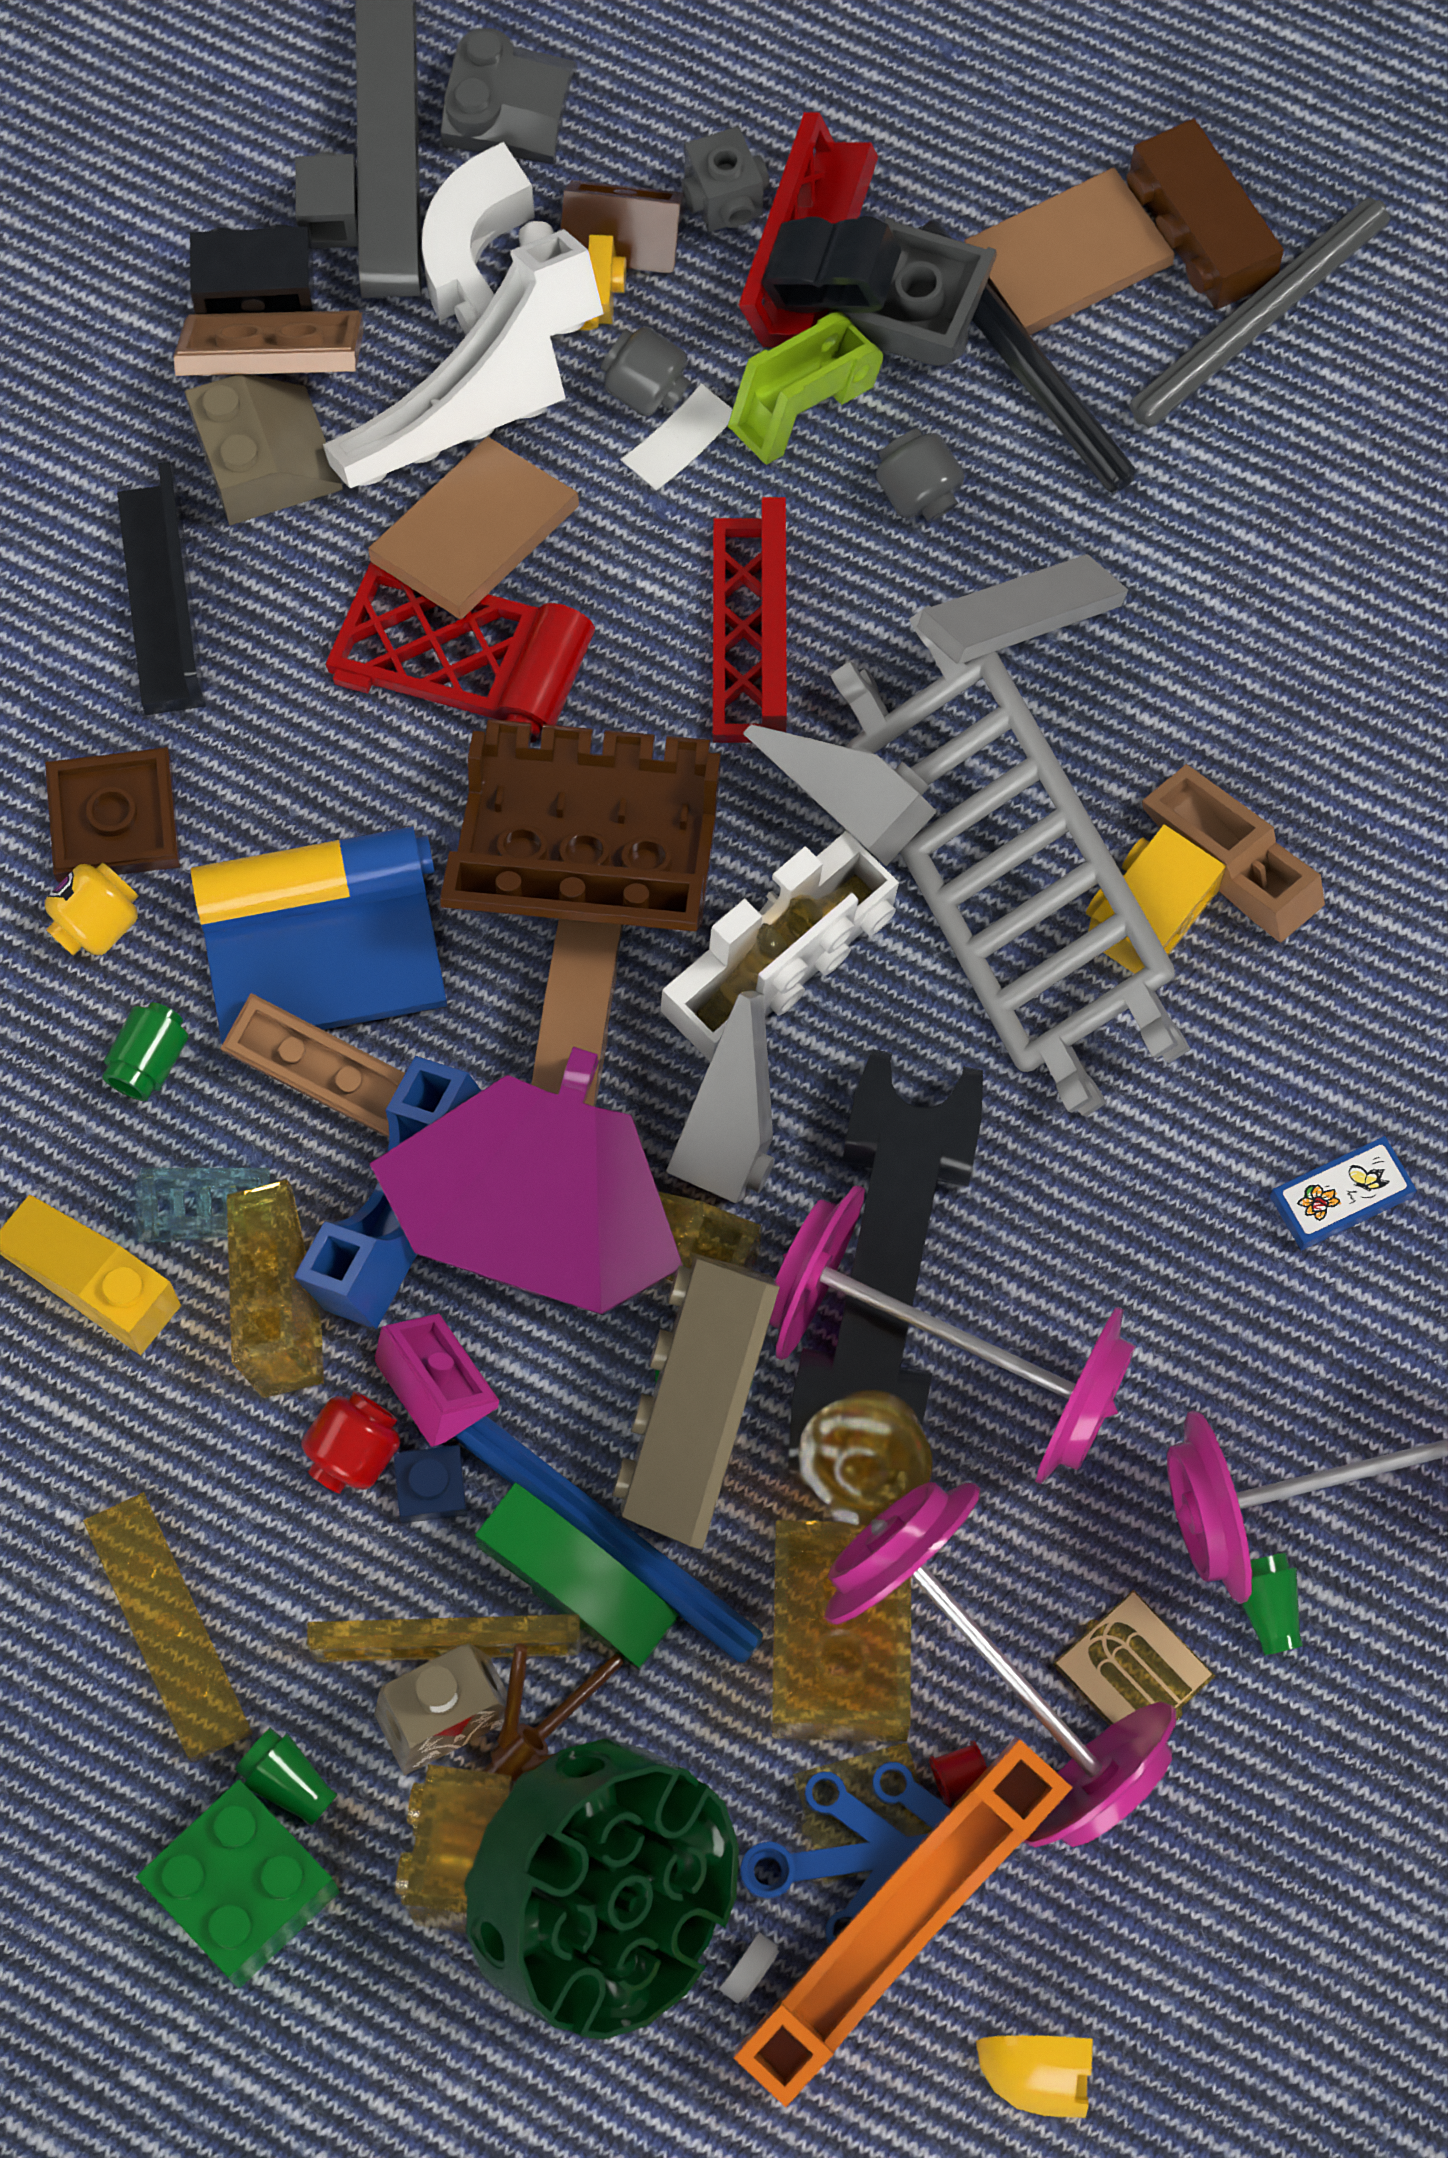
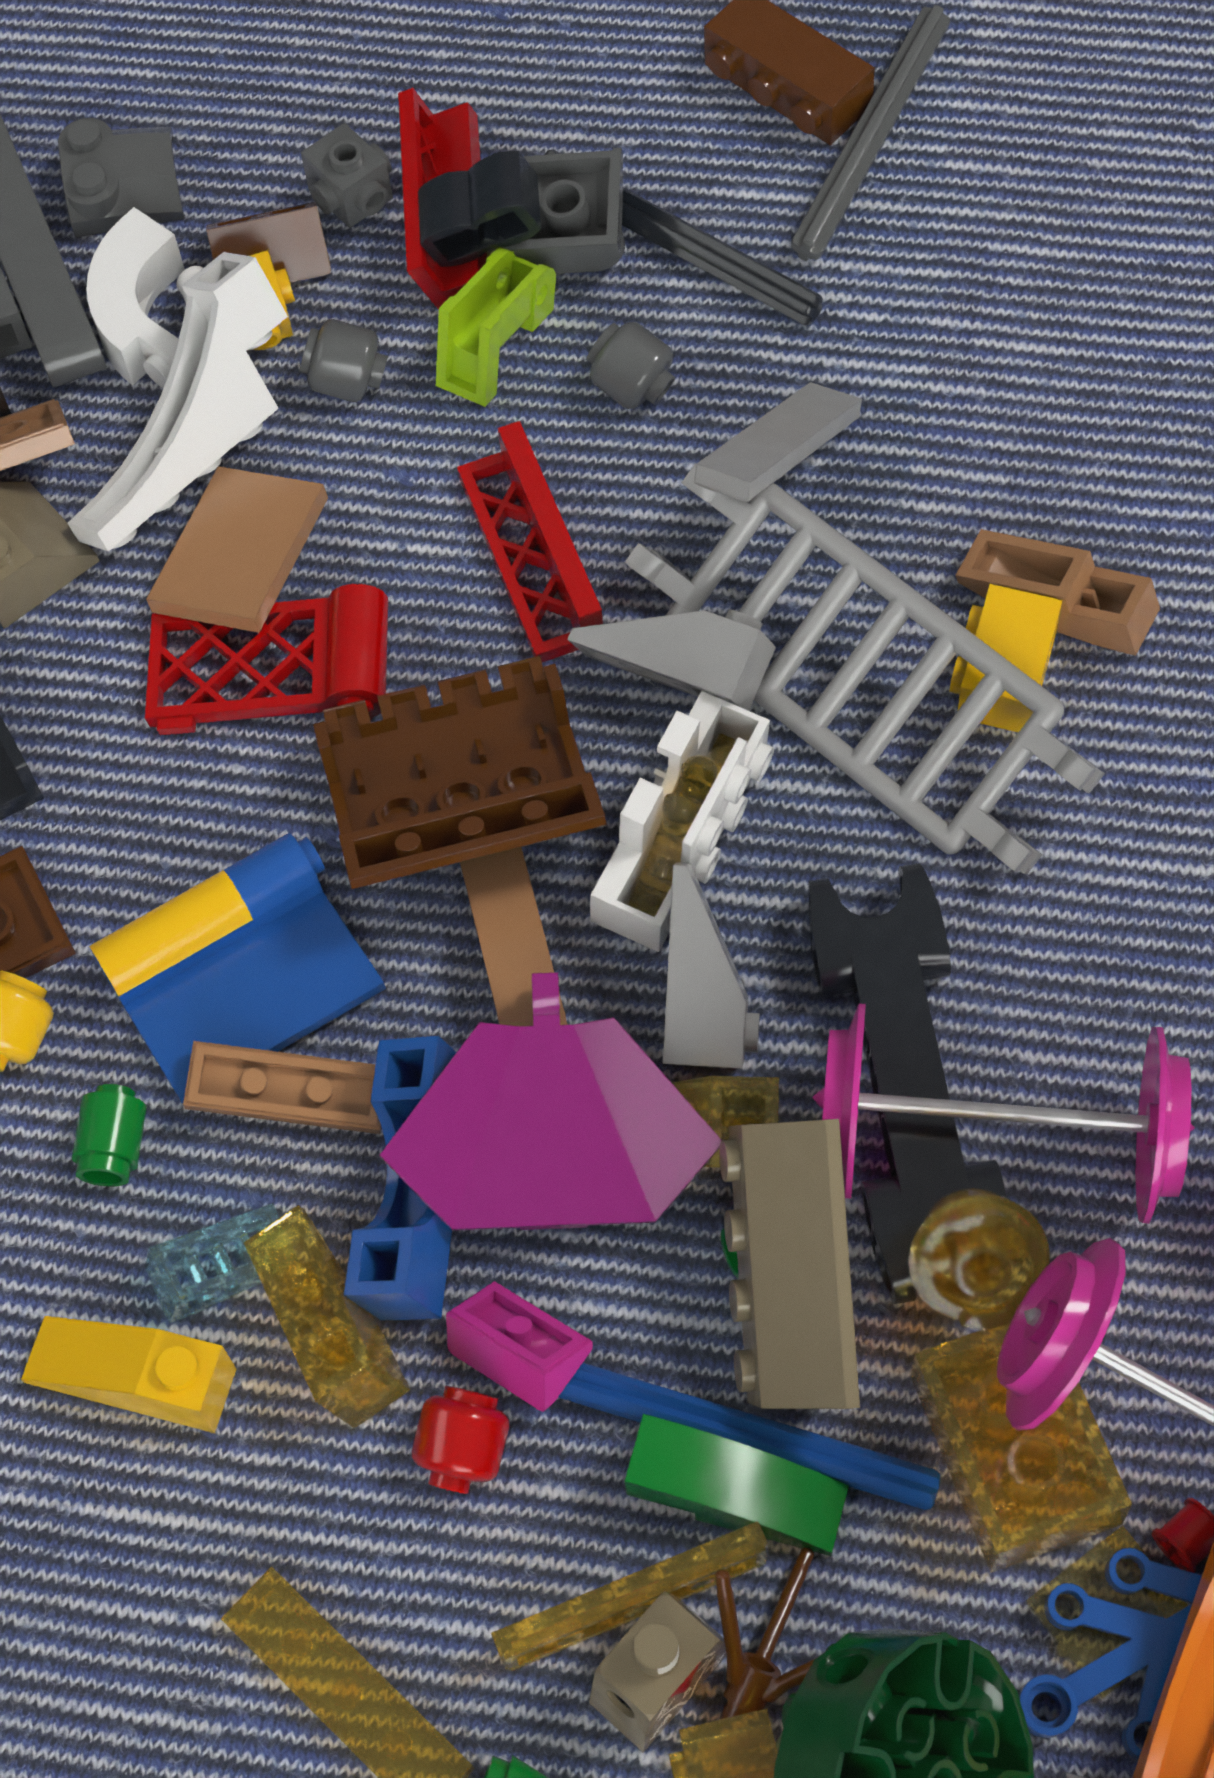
camera: 15 degrees left, 5 degrees down
dark blue plate [394,1445,467,1523] -> none
white sticker [620,383,733,490] -> none
medium nougat tile [964,167,1175,335] -> none

